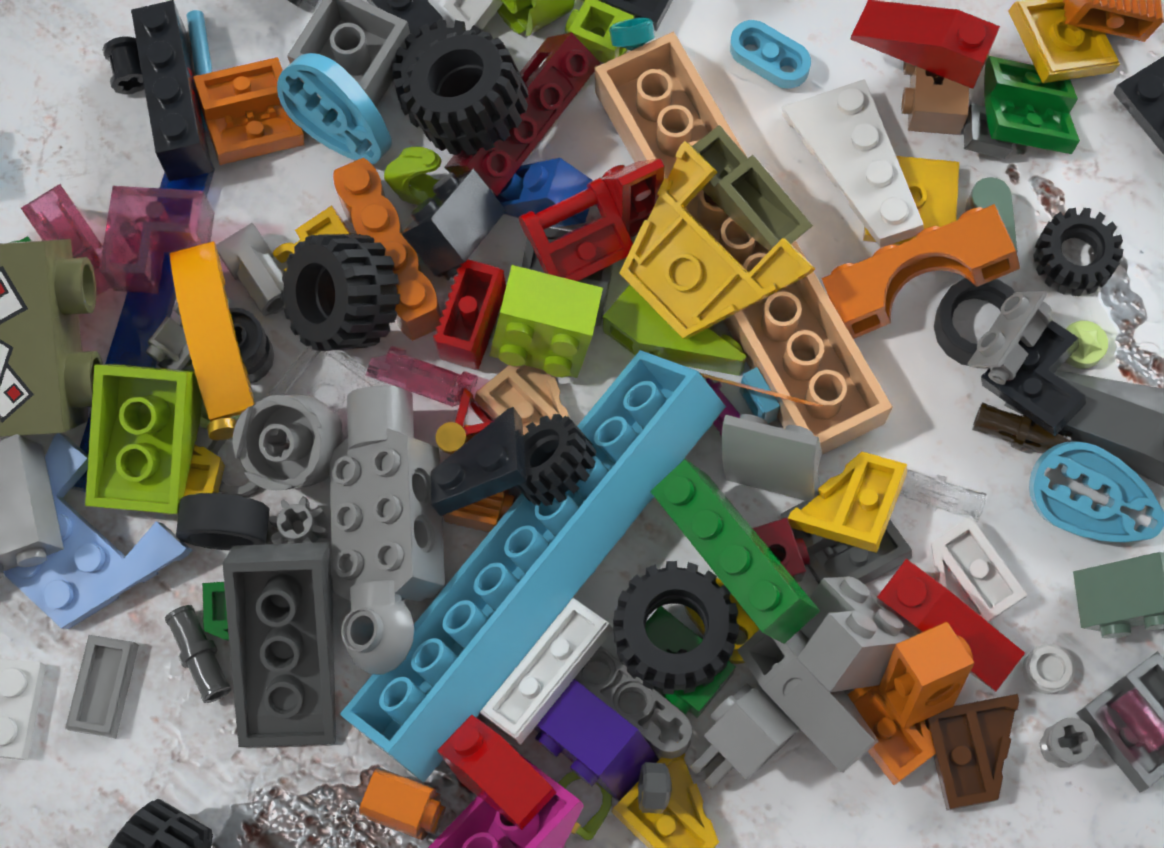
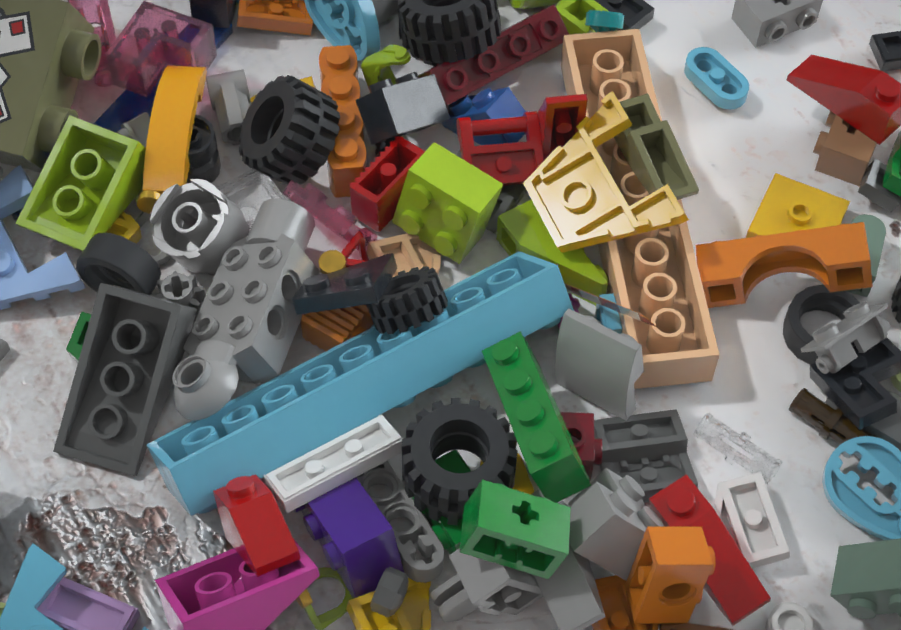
camera: 15 degrees right, 15 degrees down
dark grey pin [165,605,232,703] -> none
orange brick [359,767,446,841] -> none
white wing [781,79,924,248] -> none
yellow wing [788,451,907,553] -> none
none -> green brick [460,479,571,579]

